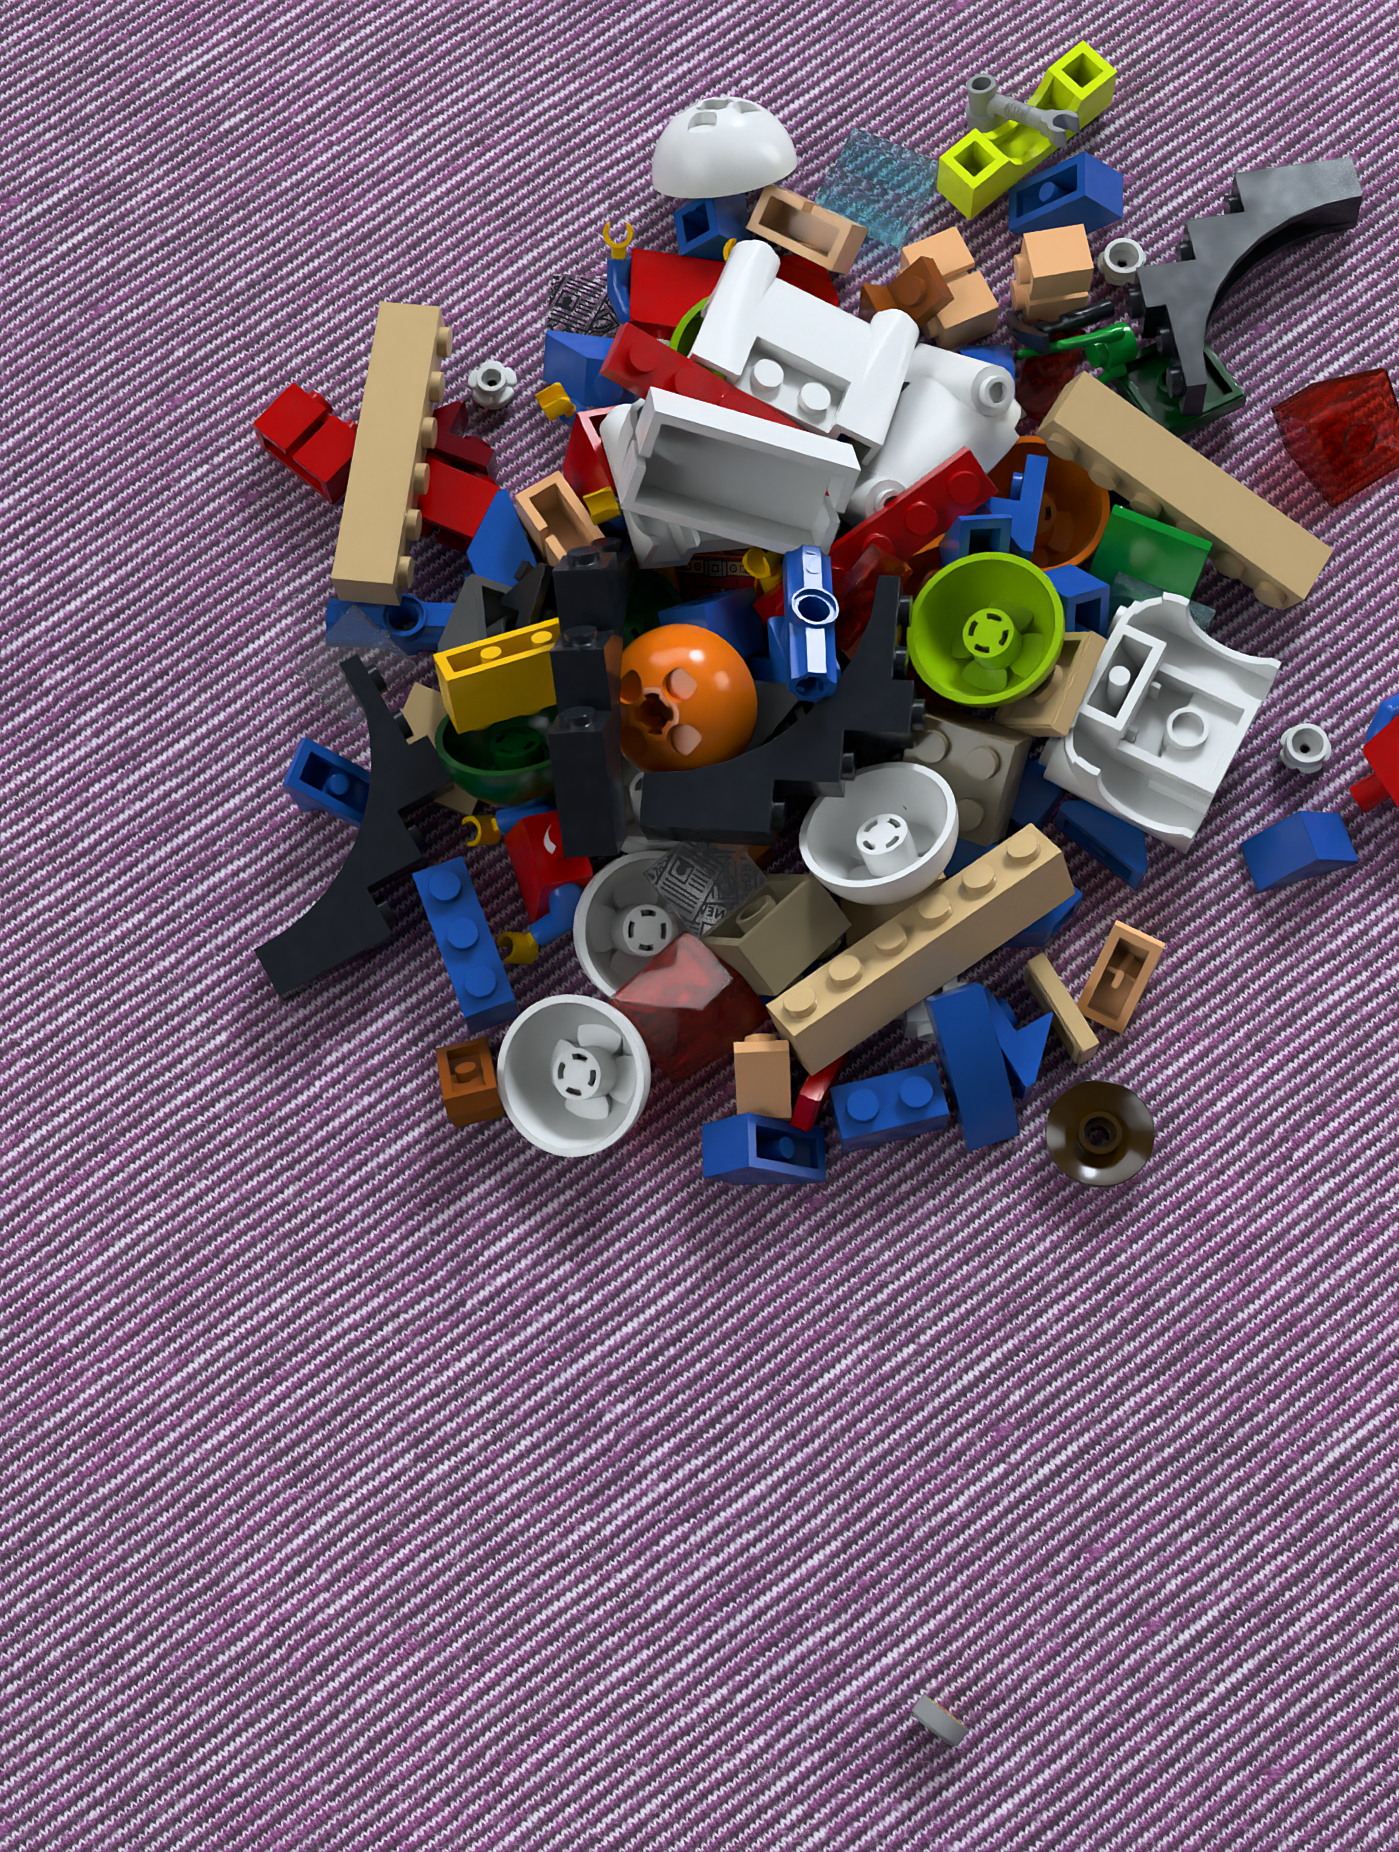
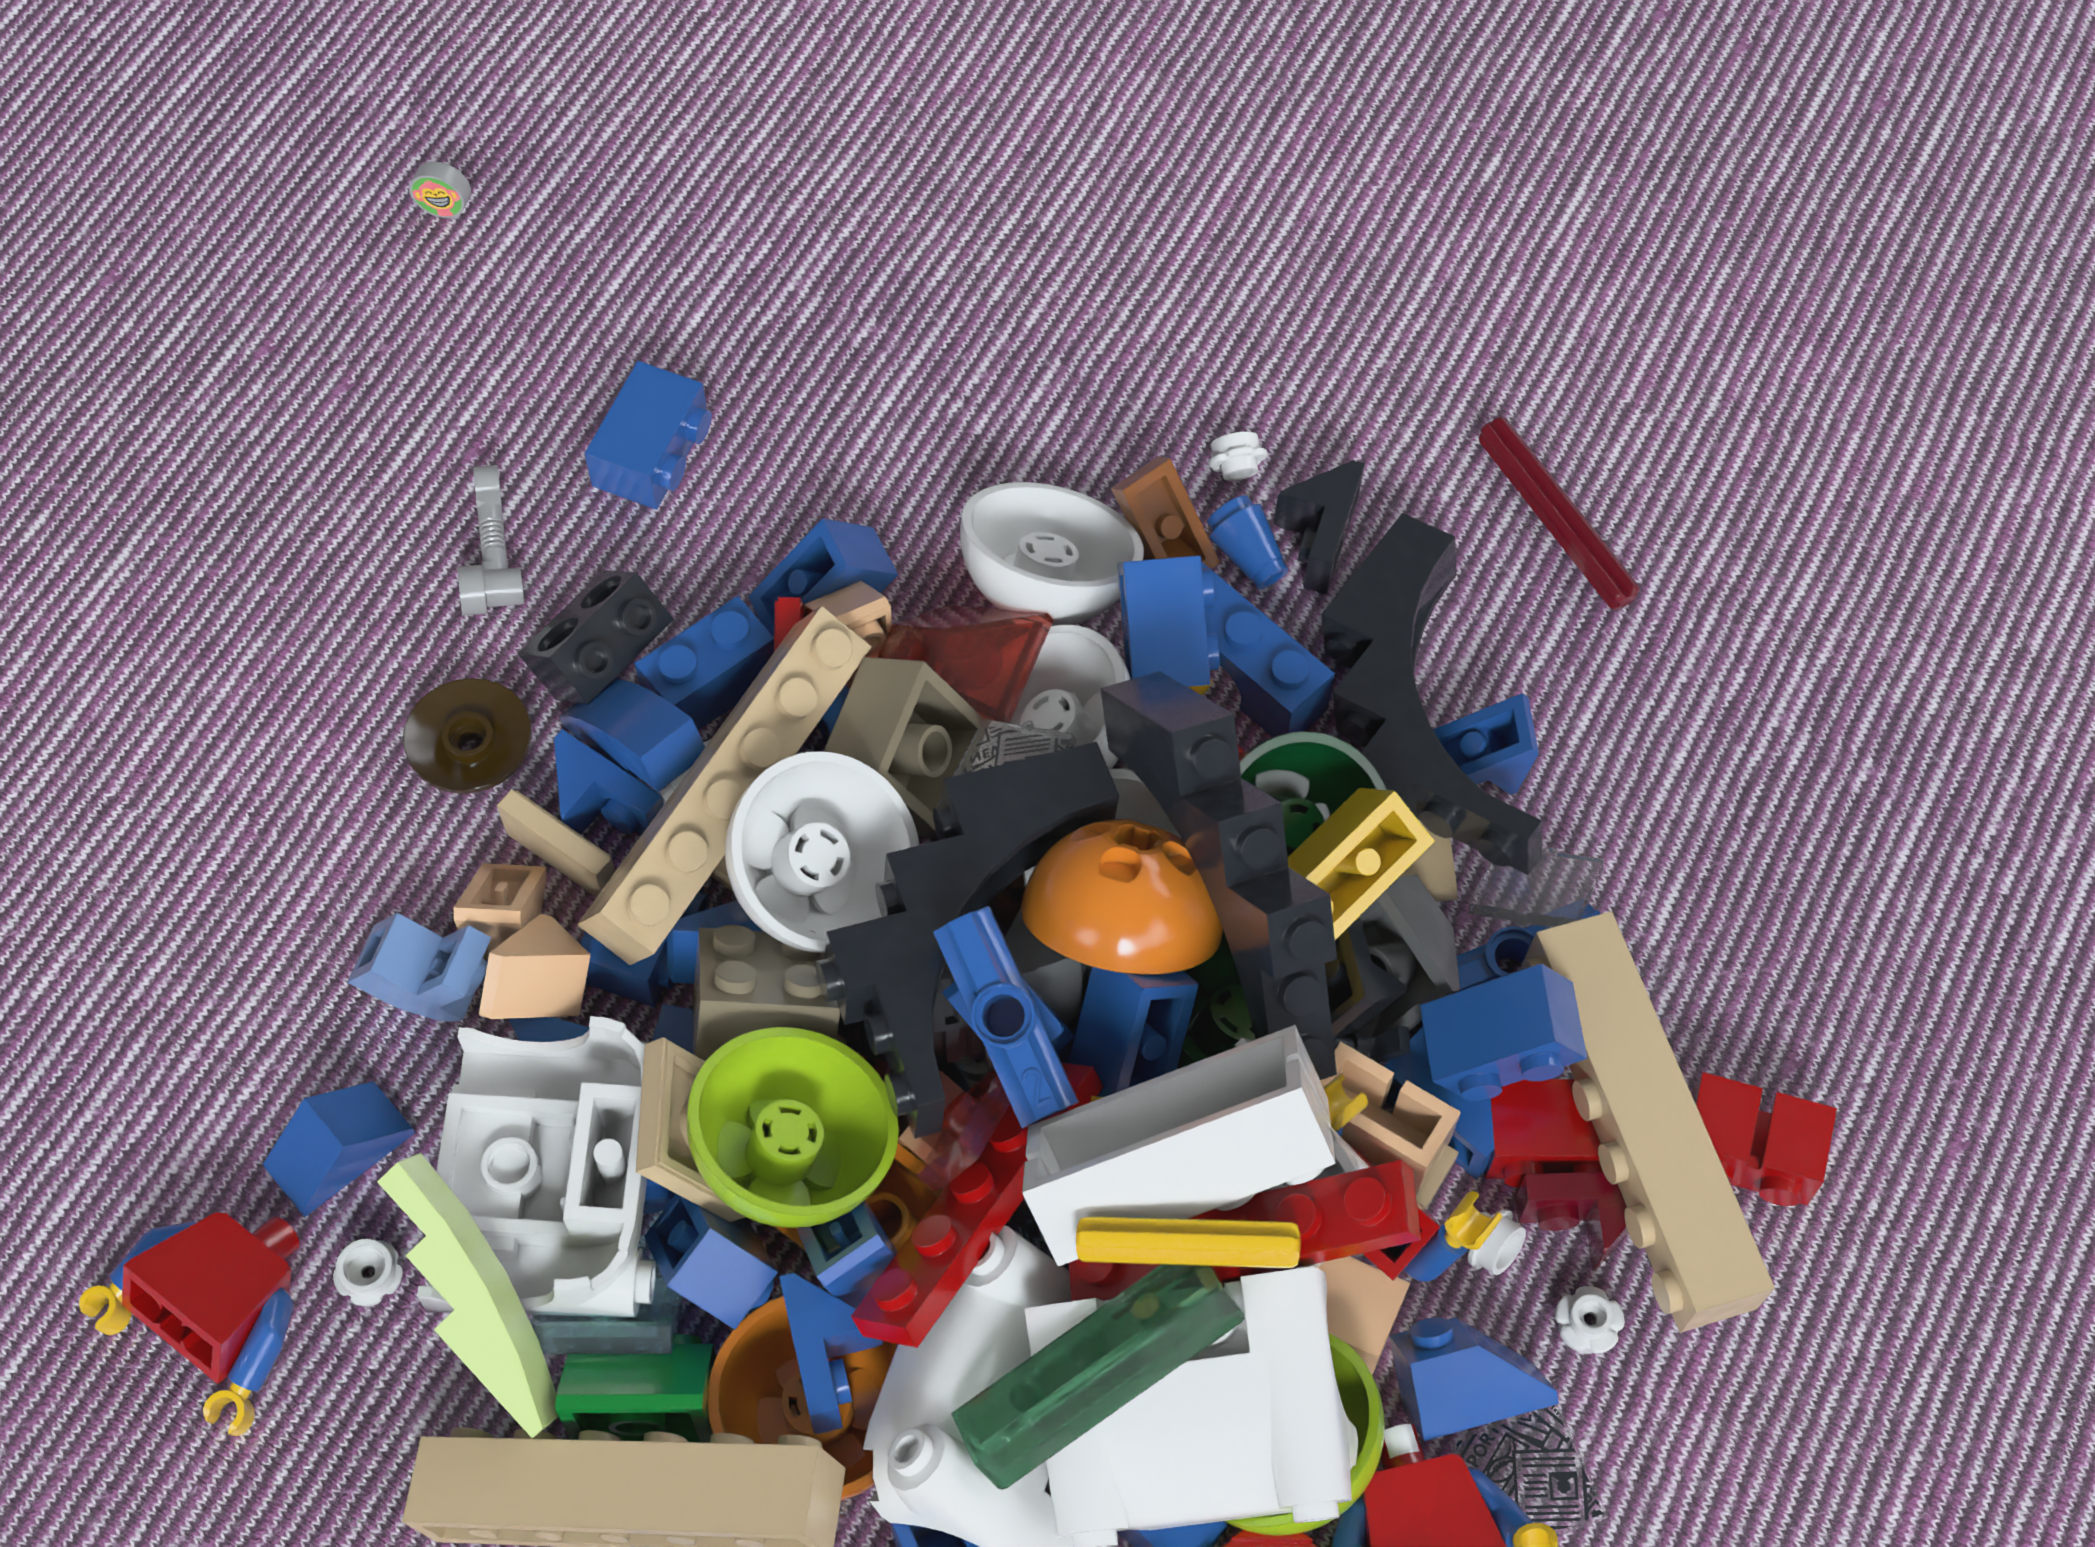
camera: 150 degrees right, 10 degrees down
none -> medium blue brick [347,913,492,1022]
none -> yellowish green slope [377,1153,559,1438]
none -> light grey brick [457,465,524,616]
none -> light nougat slope [479,914,591,1019]
none -> black brick [517,570,674,704]
none -> blue brick [584,361,712,510]
none -> clear green slope [951,1264,1245,1490]
none -> yellow axle [1075,1216,1301,1268]
none -> blue brick [1117,556,1220,687]
none -> blue cone [1207,495,1289,590]
none -> white plate [1209,432,1268,481]
none -> black slope [1274,460,1365,594]
none -> blue brick [1420,963,1587,1101]
none -> white plate [1468,1209,1526,1275]
none -> dark red axle [1478,417,1640,611]

